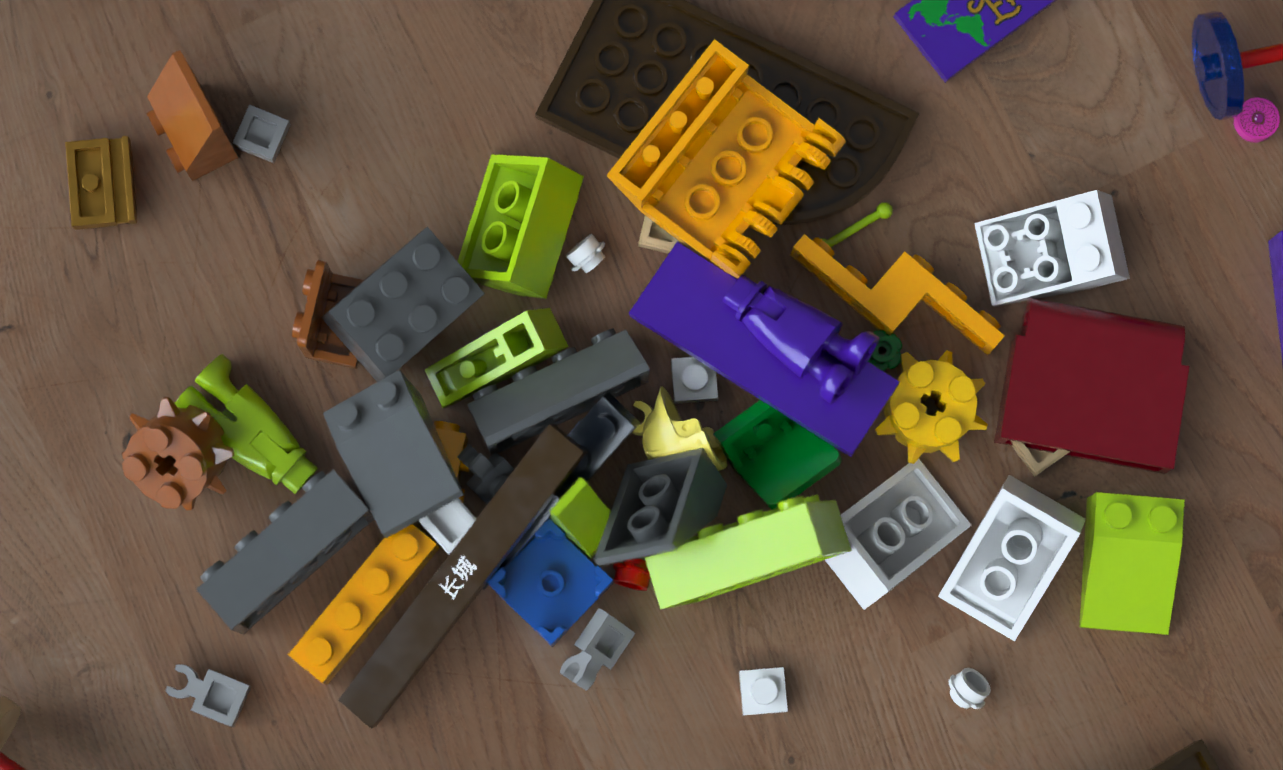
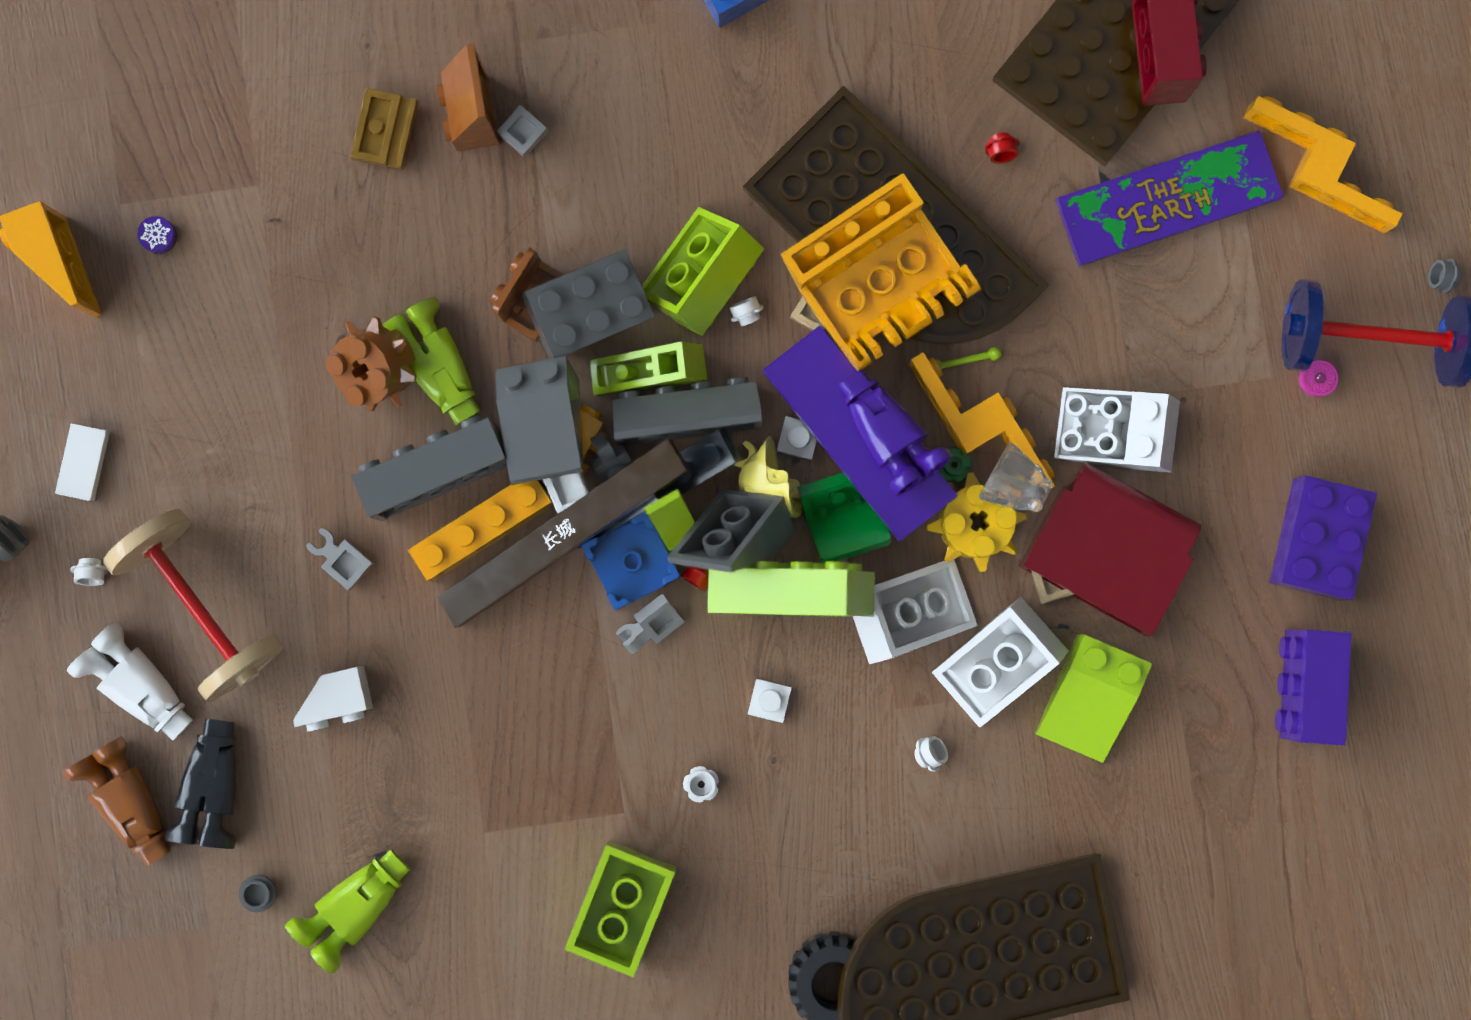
camera: 25 degrees right, 5 degrees up
none -> clear piece [979,442,1053,512]

